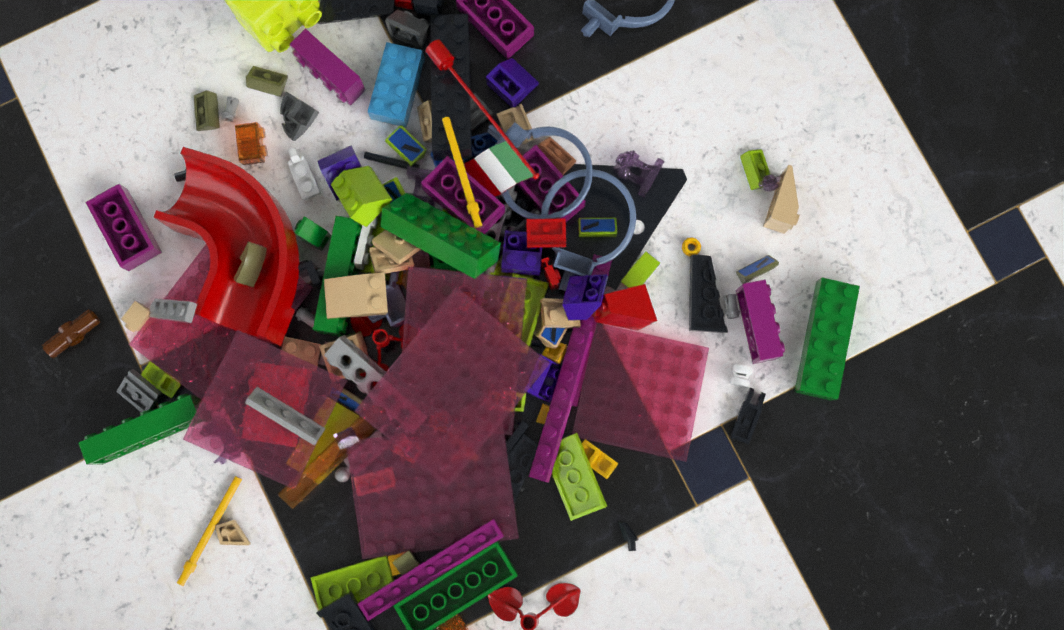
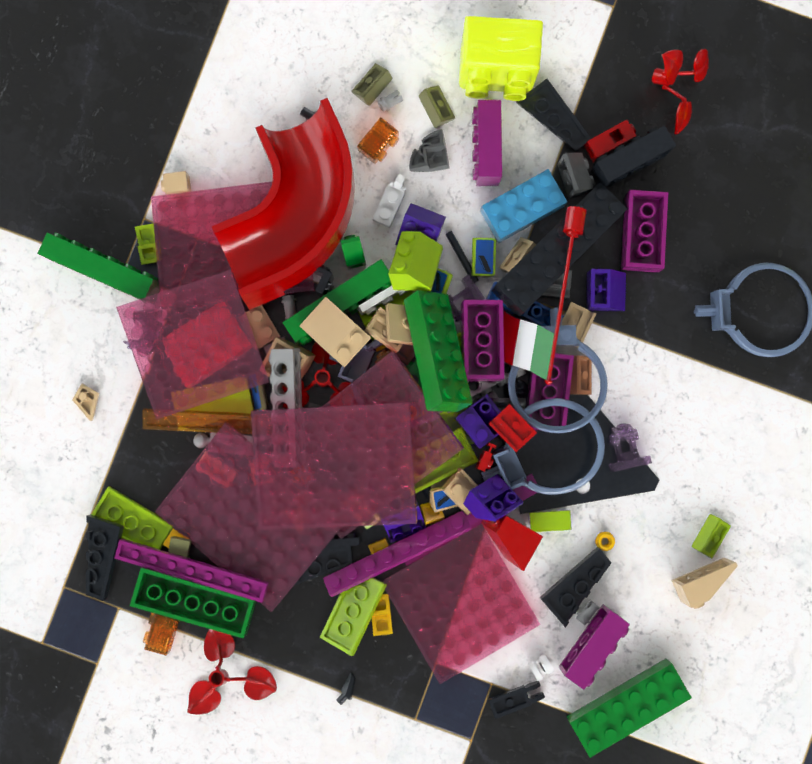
camera: 45 degrees right, 5 degrees up
reddish brown piece [42,309,100,358] -> none
magenta brick [85,184,162,271] -> none
dark grey plate [116,369,162,412] -> none
light grey plate [149,298,197,323] -> none
yellow bar [177,476,242,586] -> none
olive slope [234,241,267,287] -> none
light grey plate [245,387,325,445] -> none
clear purple plate [333,427,359,450] -> none
yellow bar [442,117,482,228] -> none
slope [578,218,617,237] -> none
slope [736,255,779,284] -> none
clear purple plate [758,175,781,191] -> none

